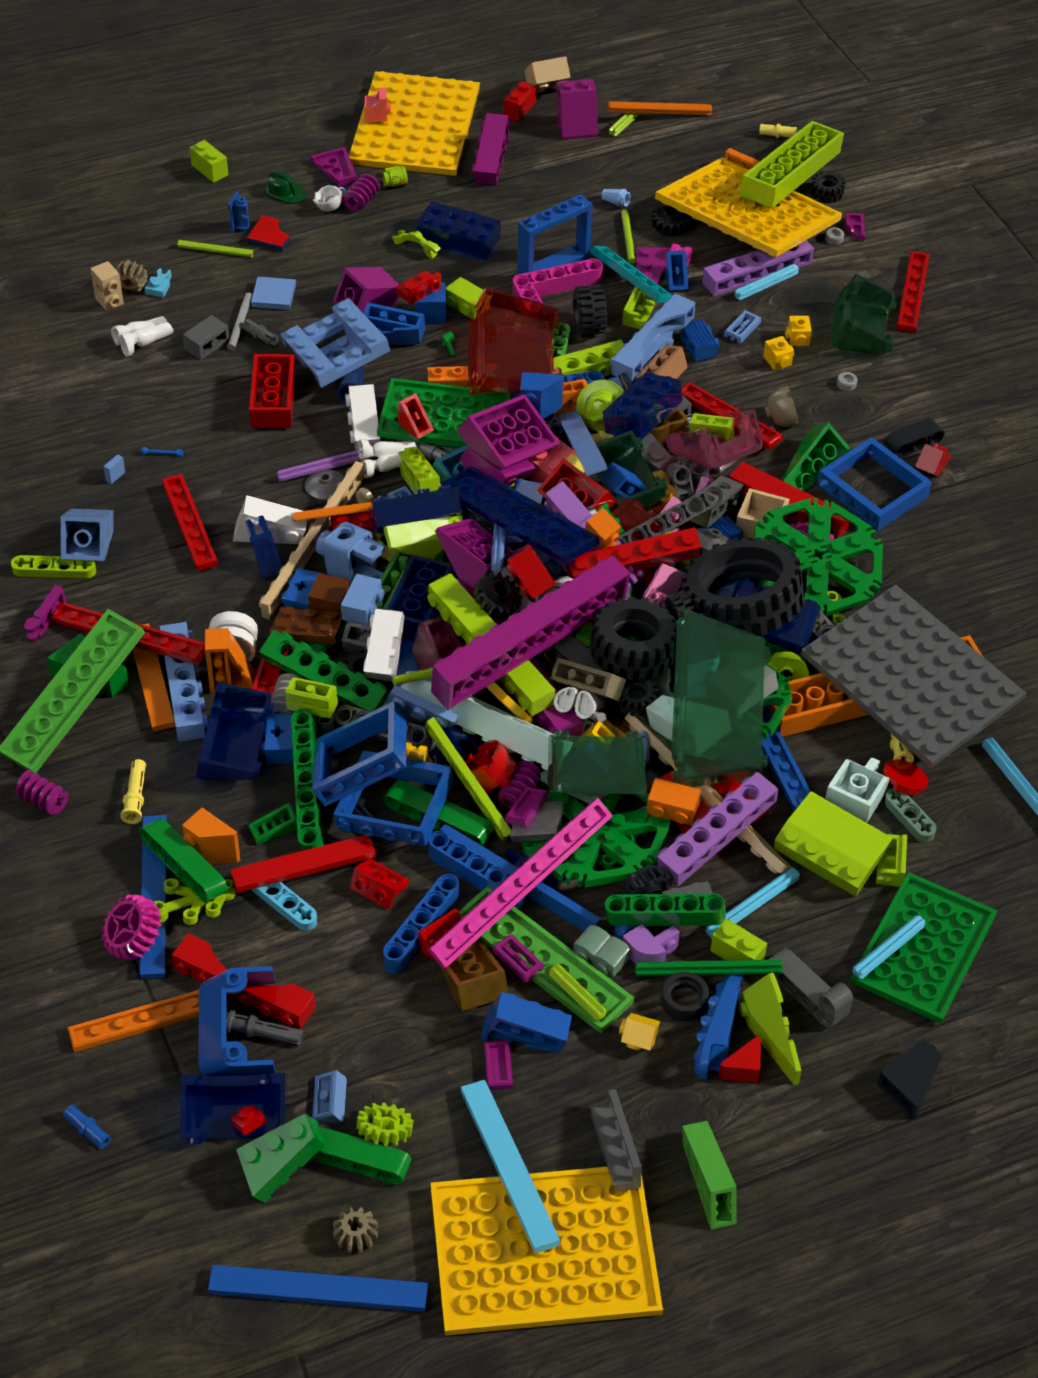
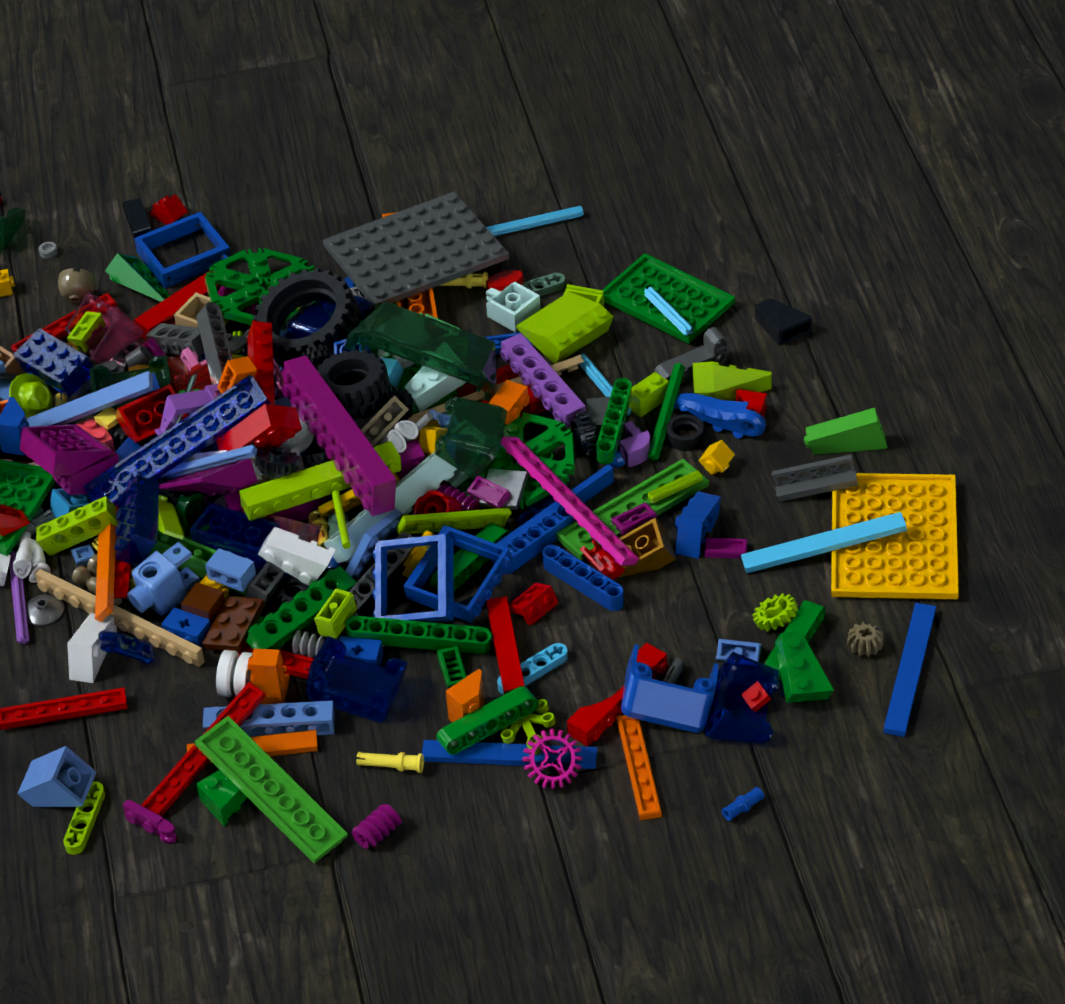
camera: 75 degrees left, 5 degrees down
sand green brick [573,924,631,978] -> none

